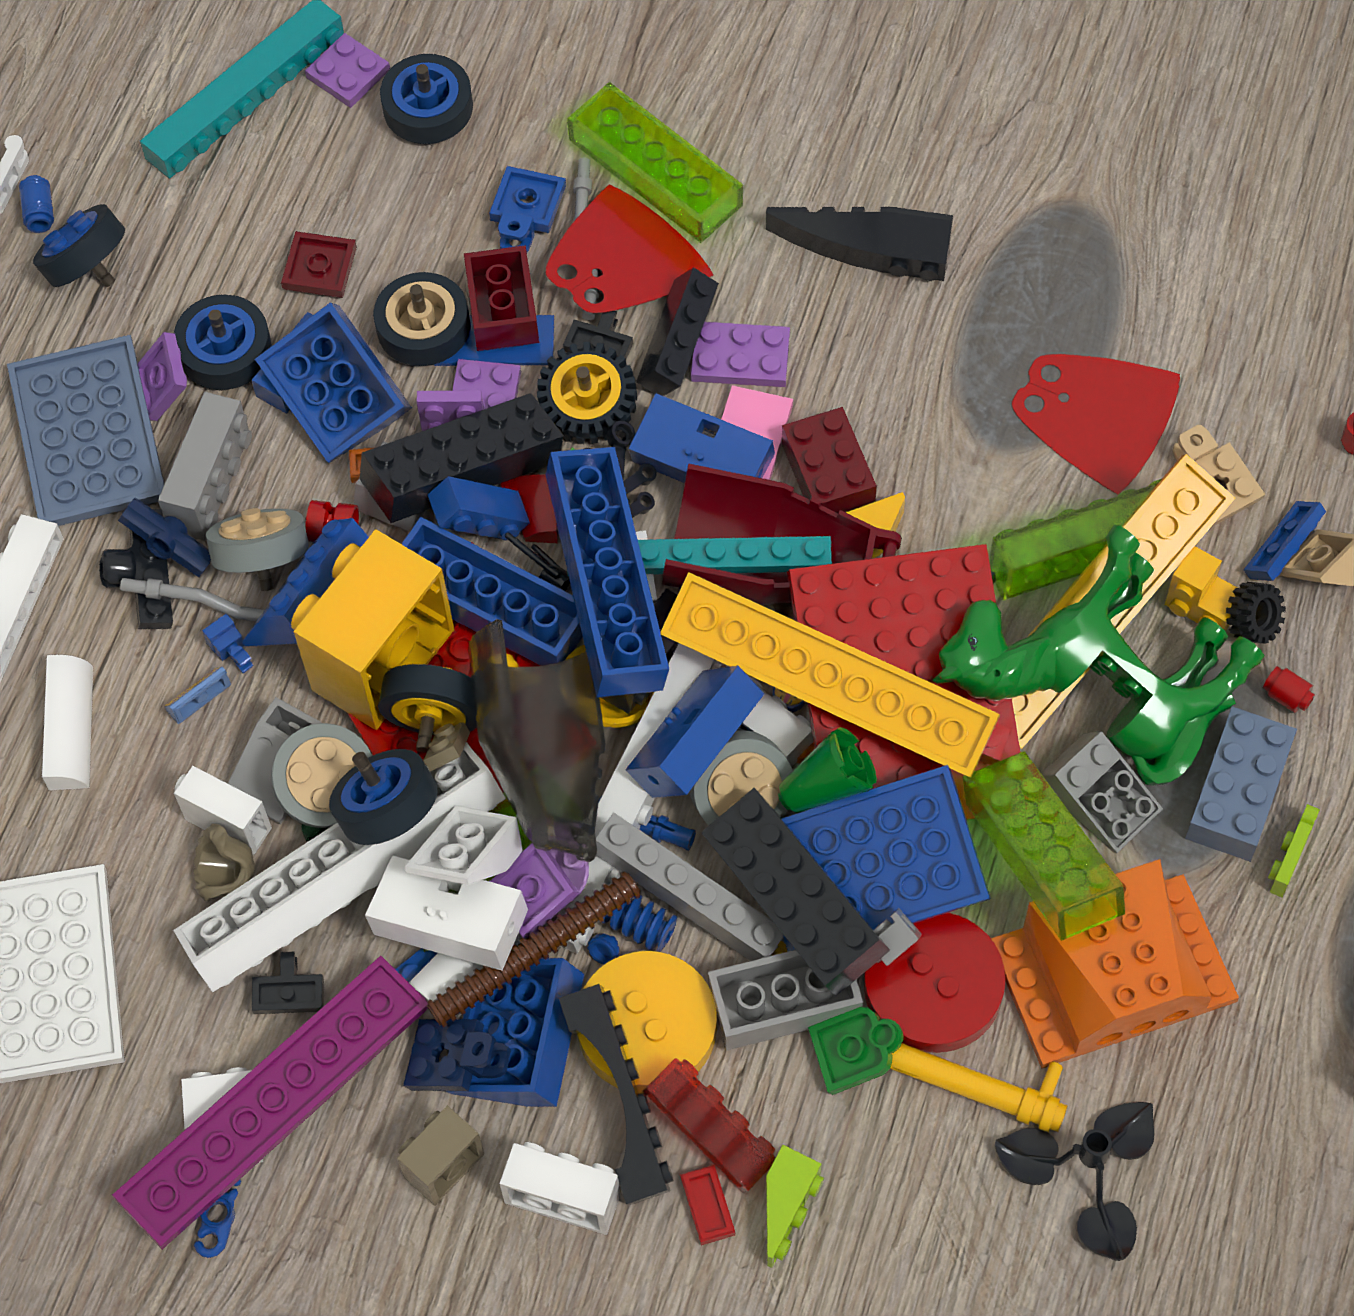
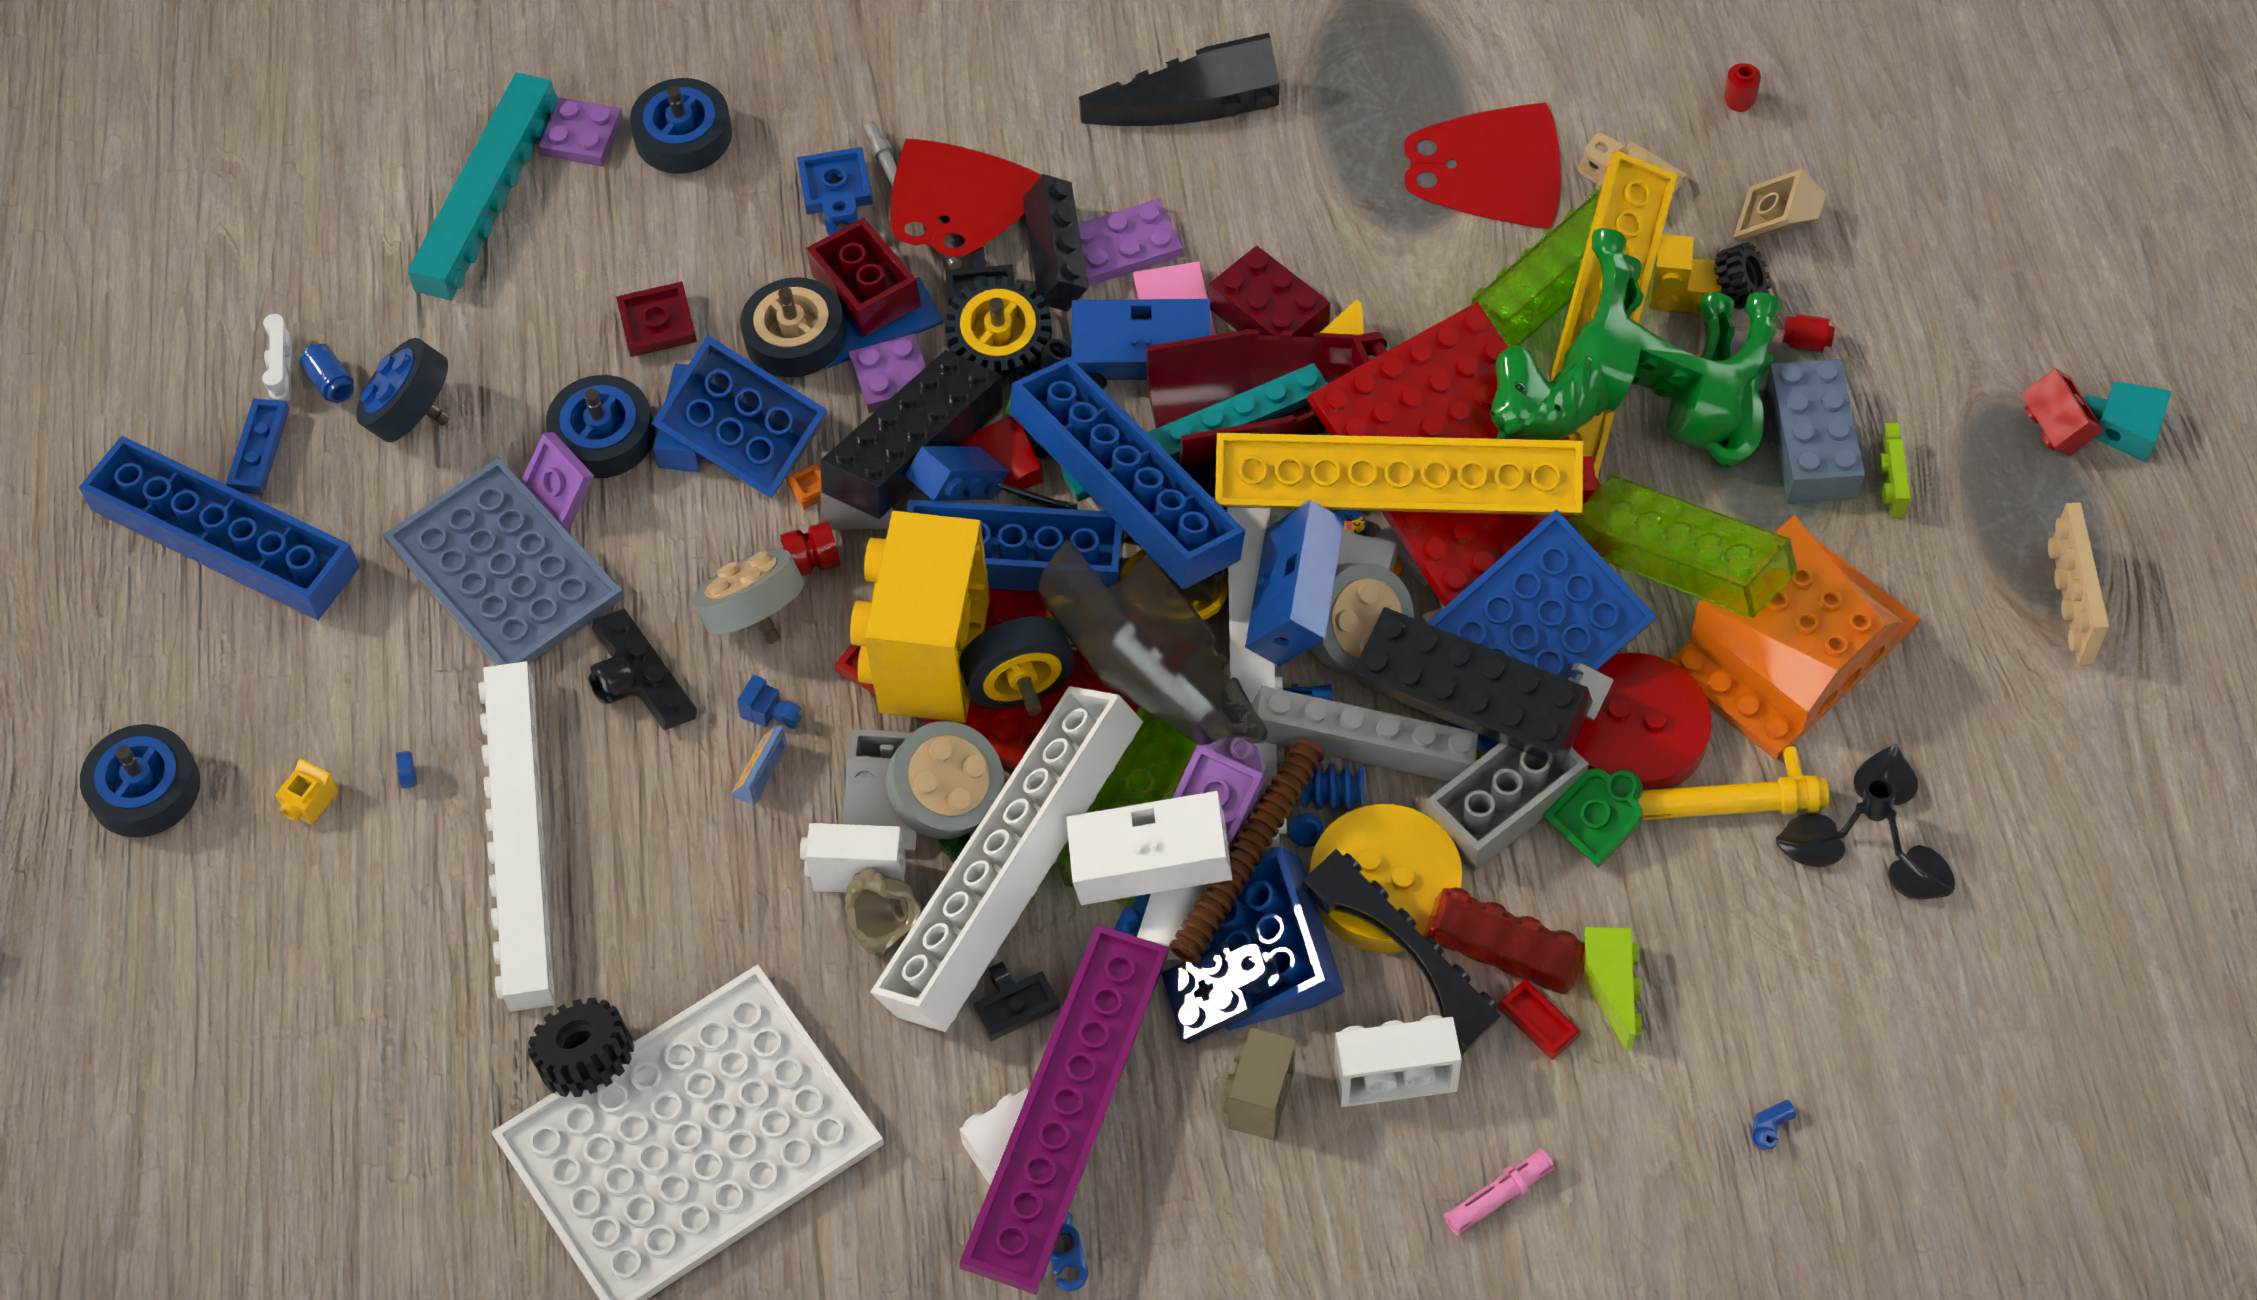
camera: 25 degrees left, 5 degrees down
white brick [42,655,93,790] -> none
dark blue piece [118,498,211,577] -> none
light grey bar [120,578,264,622] -> none
light grey brick [158,392,252,541] -> none
blue slope [242,518,369,647] -> none
black wheel [329,749,437,845] -> none
white slope [405,806,523,885] -> none
medium lavender plate [417,390,484,431] -> none
dark tan plate [423,722,470,772] -> none
clear neon green brick [567,82,743,243] -> none
green cone [778,727,877,813] -> none
light grey slope [1038,731,1163,853] -> none
blue plate [1244,501,1326,581] -> none

